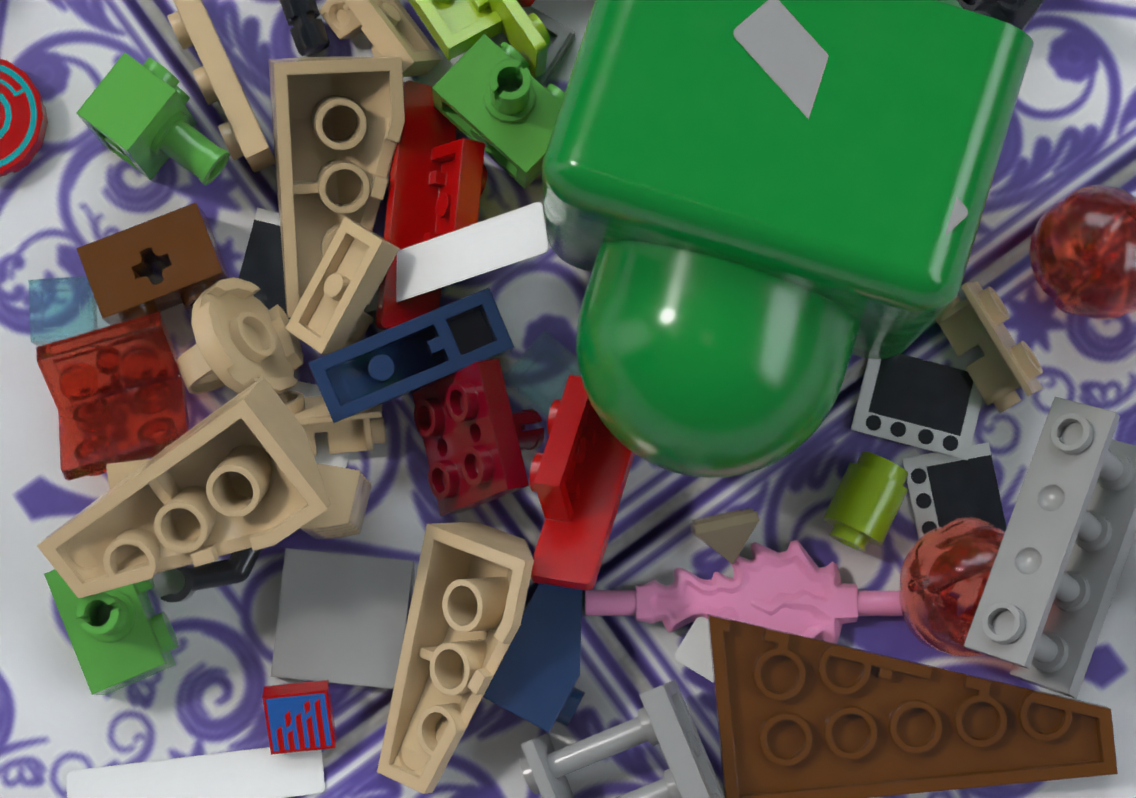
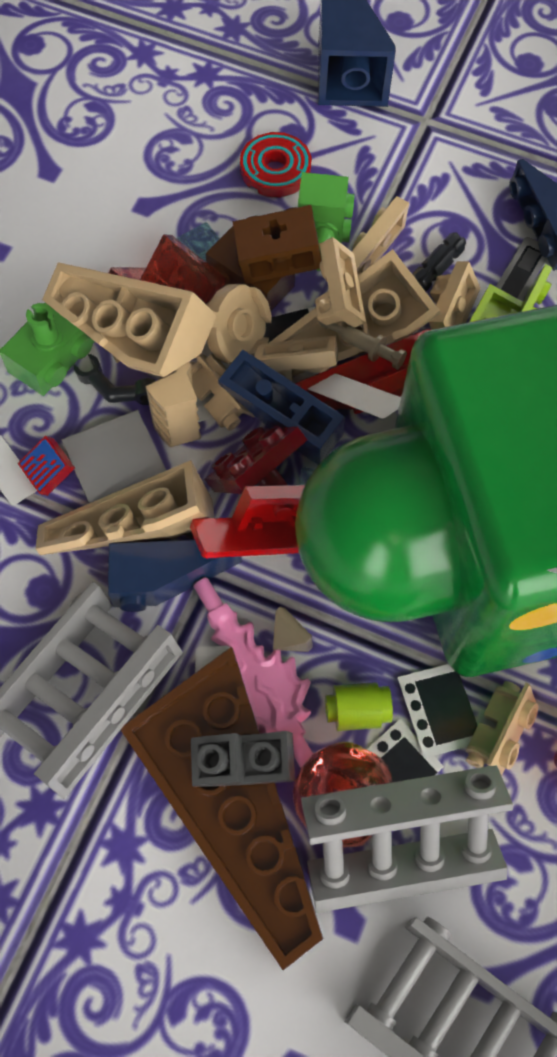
camera: 55 degrees right, 15 degrees down
none -> dark grey slope [191,731,295,787]
none -> reddish brown brick [232,205,322,284]
none -> tan hinge [315,237,366,328]
none -> dark tan piece [318,320,407,370]

